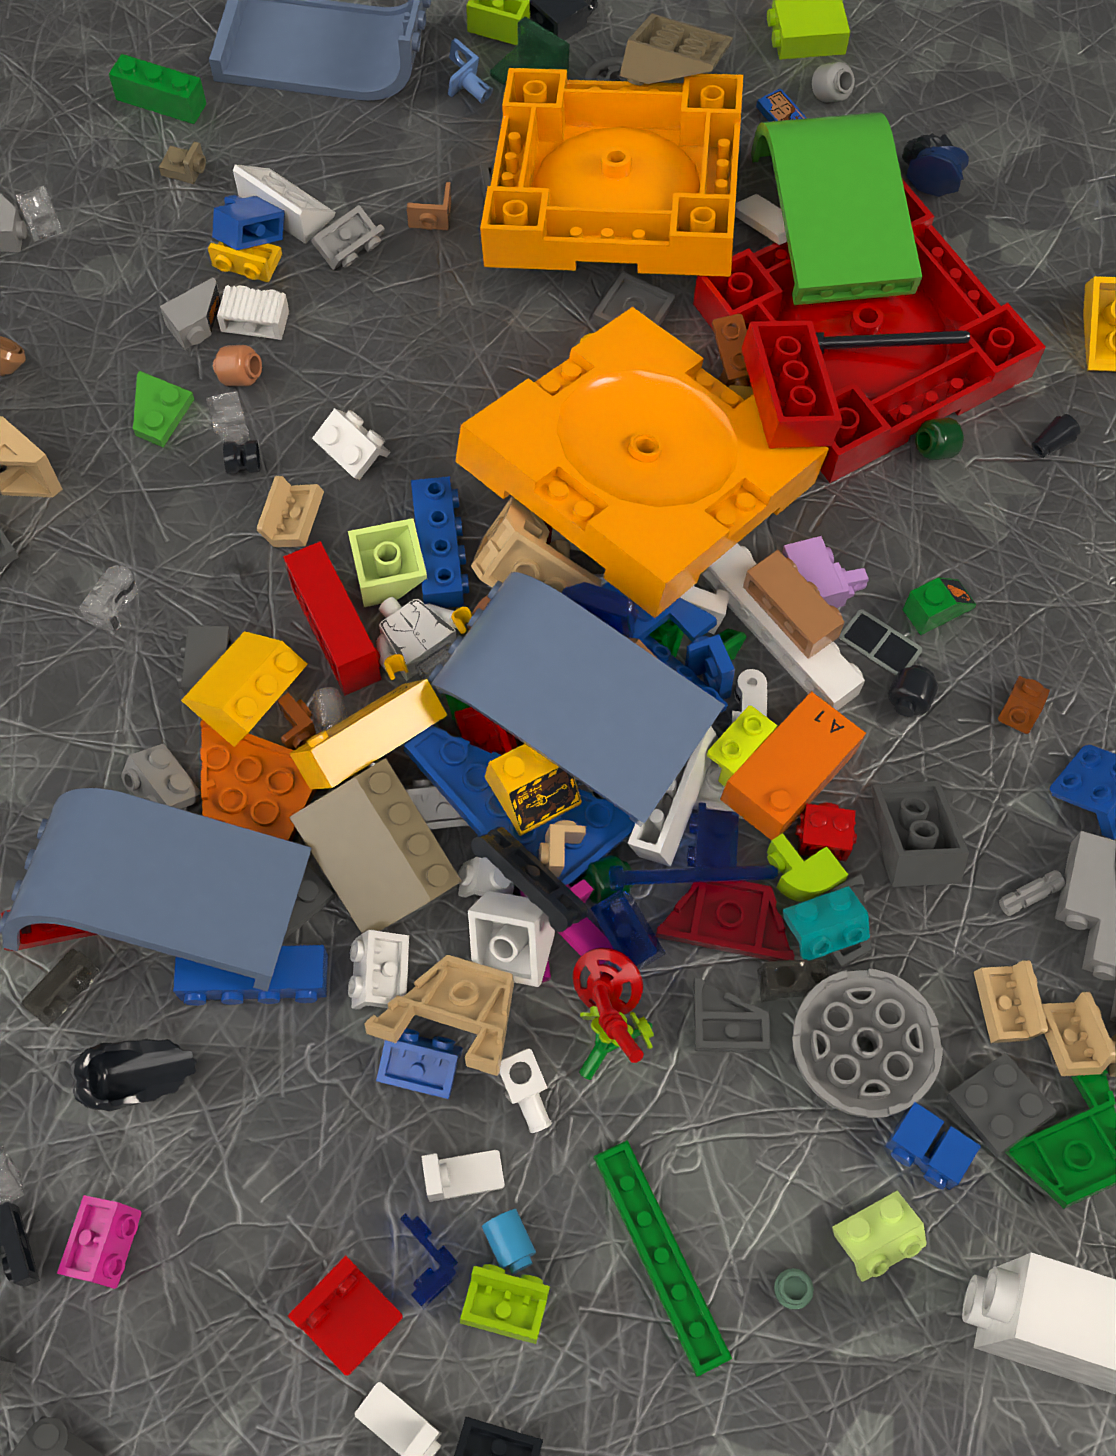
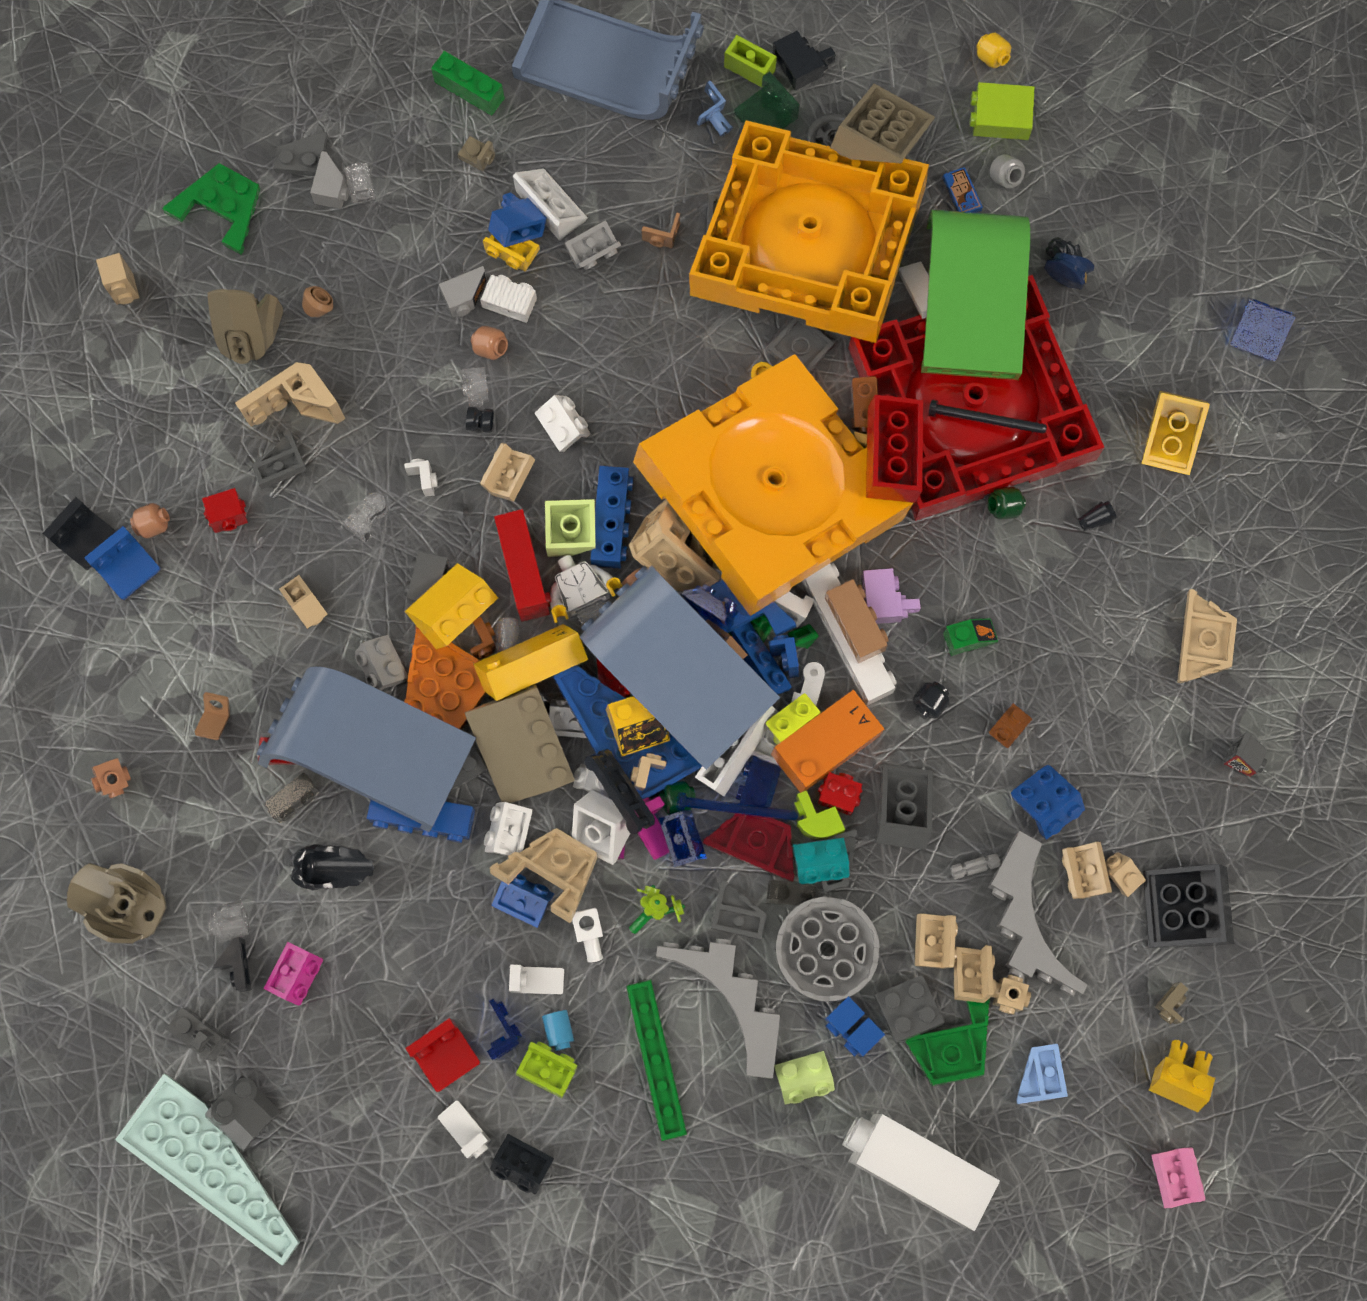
camera: 15 degrees right, 10 degrees up
bright green wing [133,371,194,447] -> none
red dish [573,947,644,1063] -> none
sand green plate [774,1268,814,1310] -> none
black sticker [839,609,922,675] -> none
none -> tan slope [279,575,328,629]
none -> white bracket [404,459,438,497]
none -> light grey arch [656,939,780,1079]

